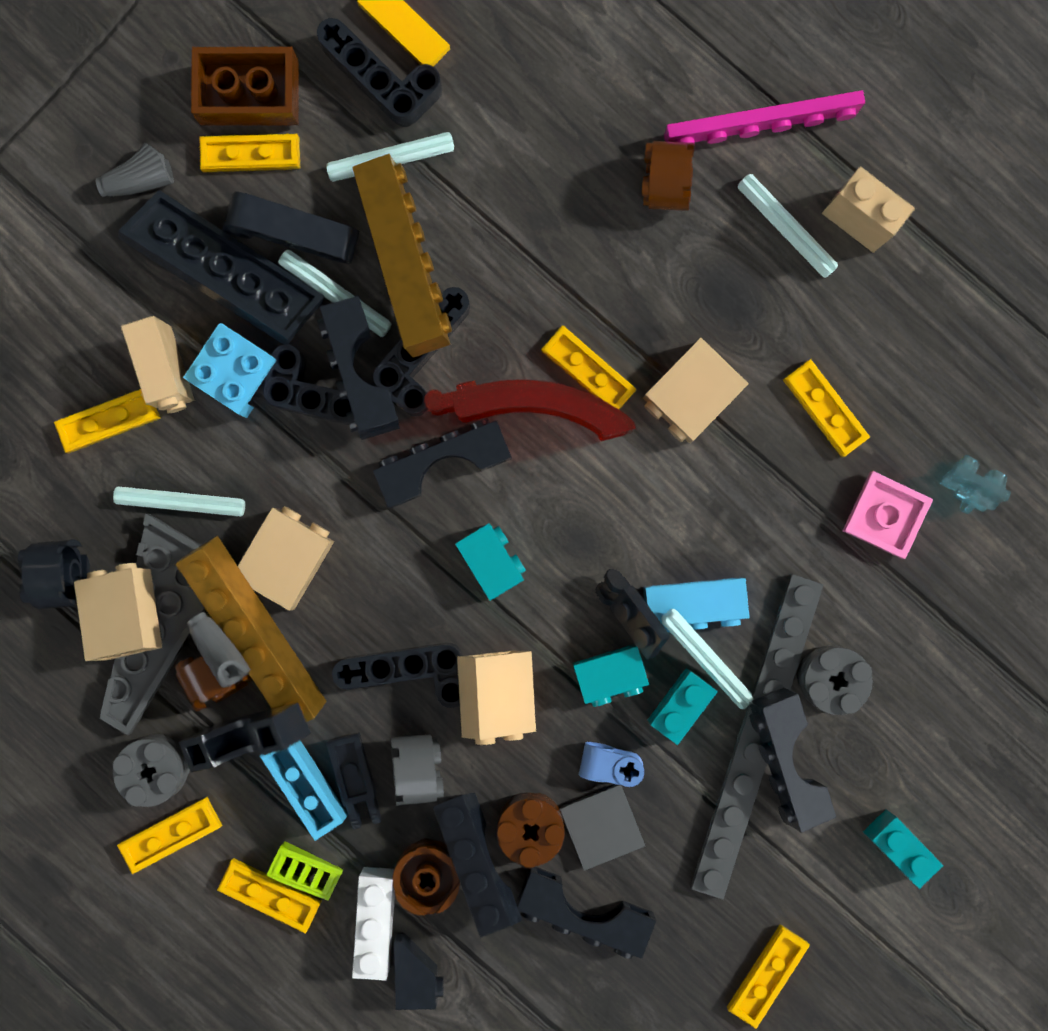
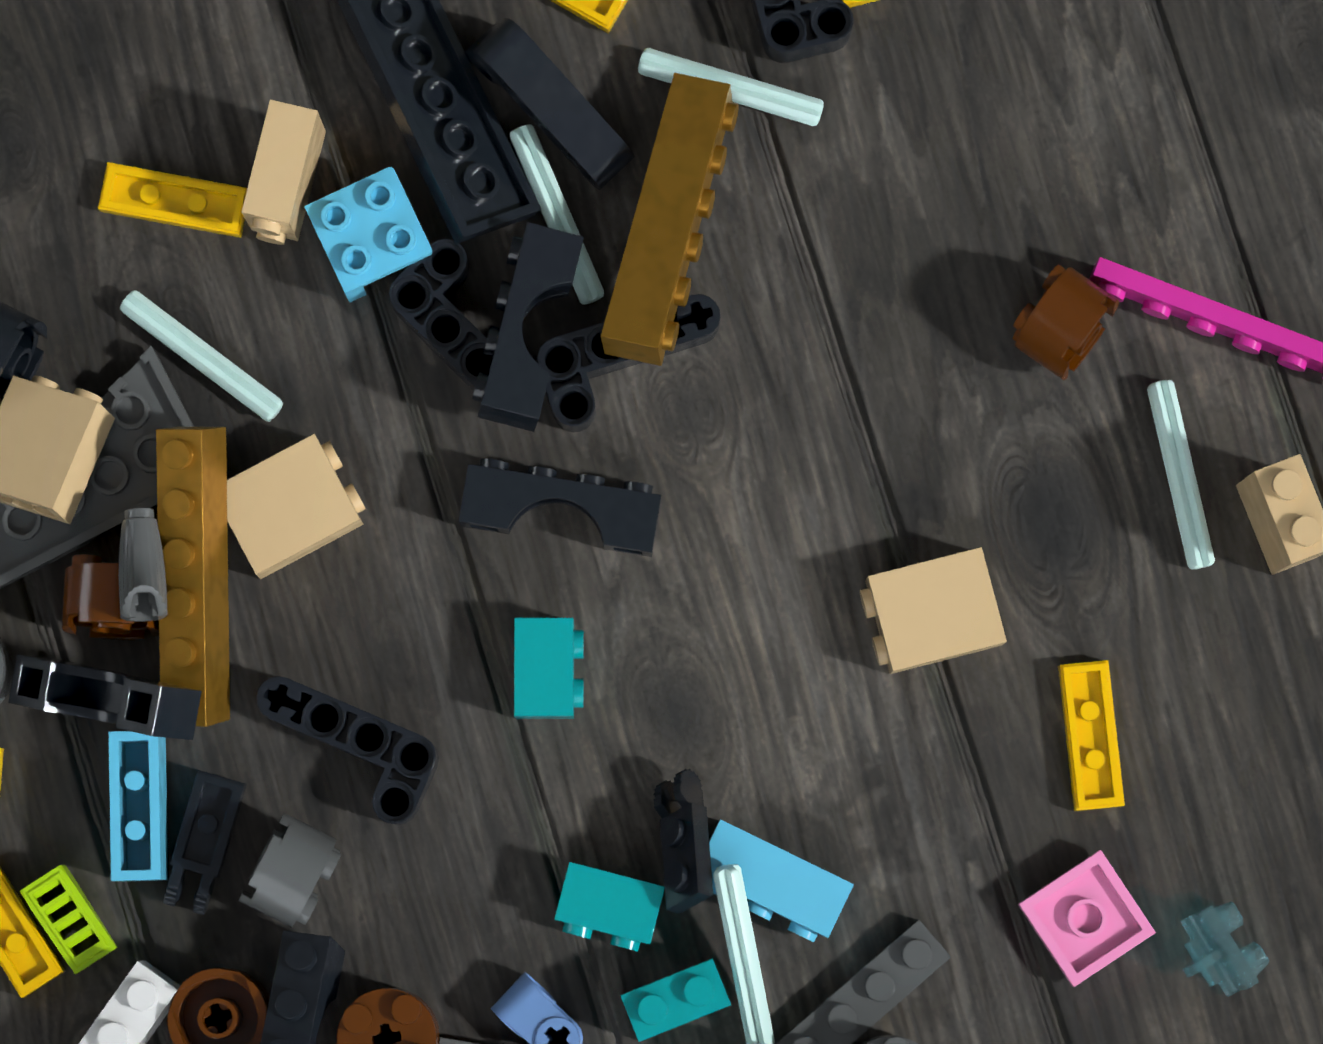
camera: 30 degrees right, 5 degrees down
clear red windscreen [424,380,636,441] -> none
tan brick [457,650,536,745] -> none
yellow tile [541,325,637,415] -> none

